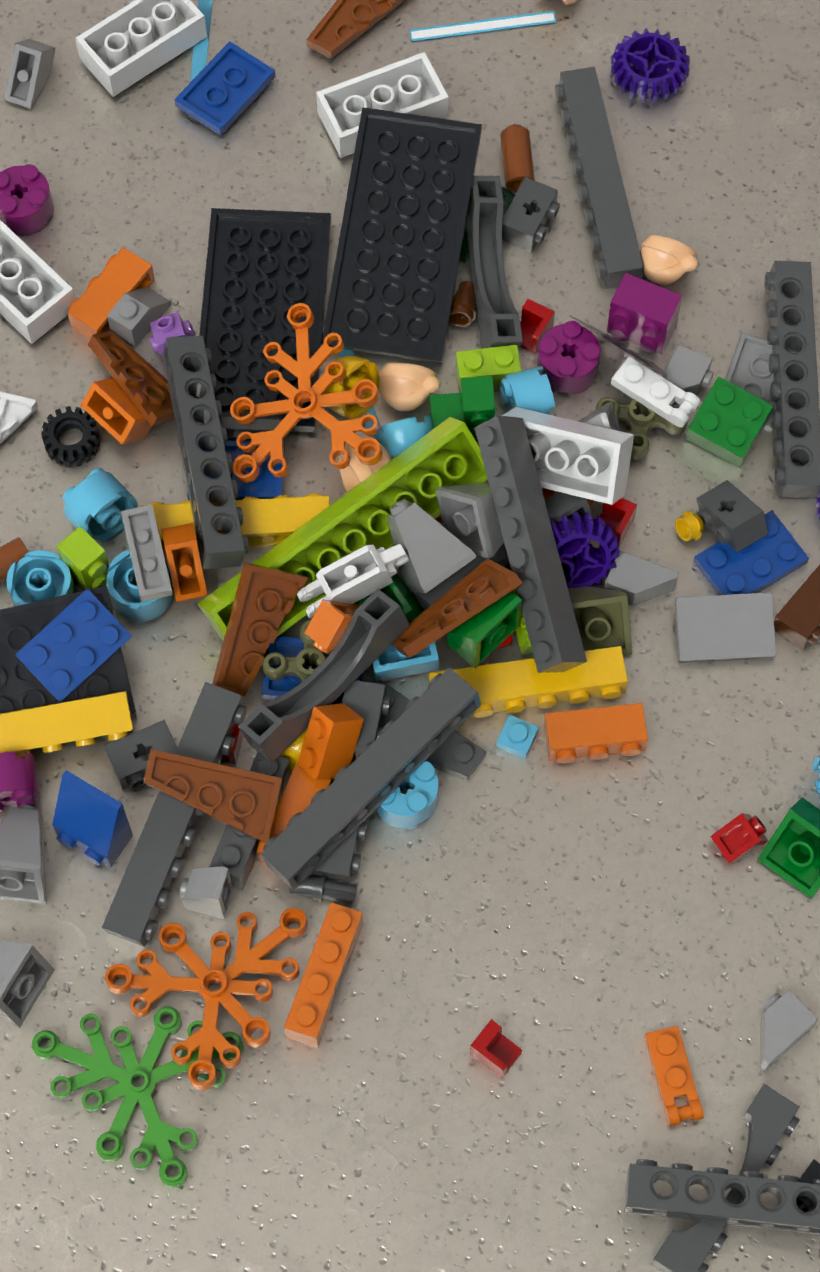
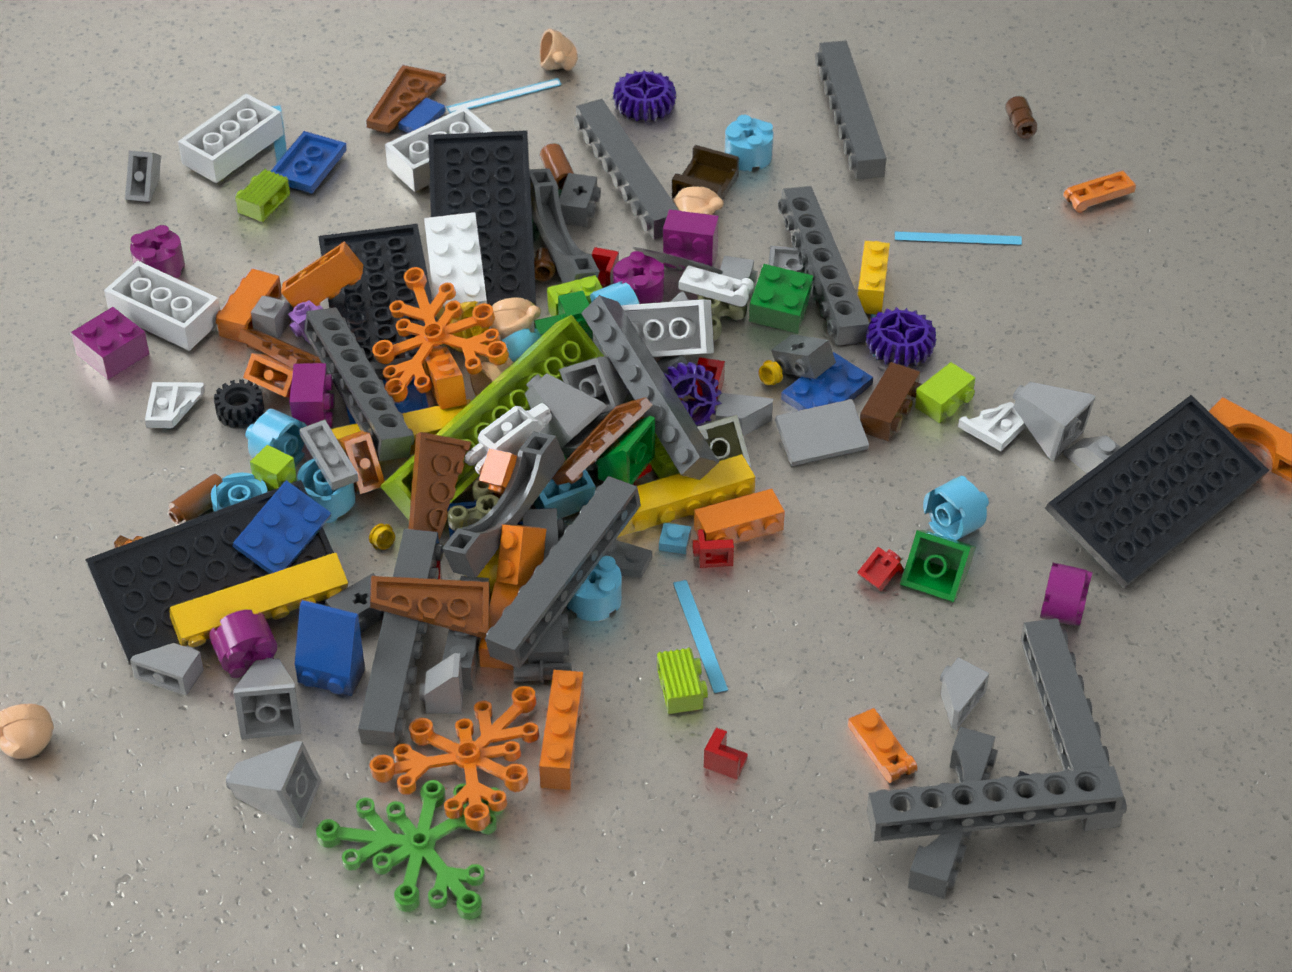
camera: 15 degrees left, 20 degrees down
none -> lime brick [235,169,290,222]
none -> orange brick [281,241,363,308]
none -> magenta brick [290,363,335,428]
none -> yellow plate [369,523,396,550]
none -> blue tile [398,98,446,133]
none -> orange brick [423,346,467,409]
none -> white brick [424,212,487,321]
none -> lime brick [657,647,708,714]
none -> dark brown panel [672,145,739,200]
none -> medium azure sticker [673,580,728,693]
none -> red bracket [692,529,734,568]
none -> medium azure brick [725,115,773,171]

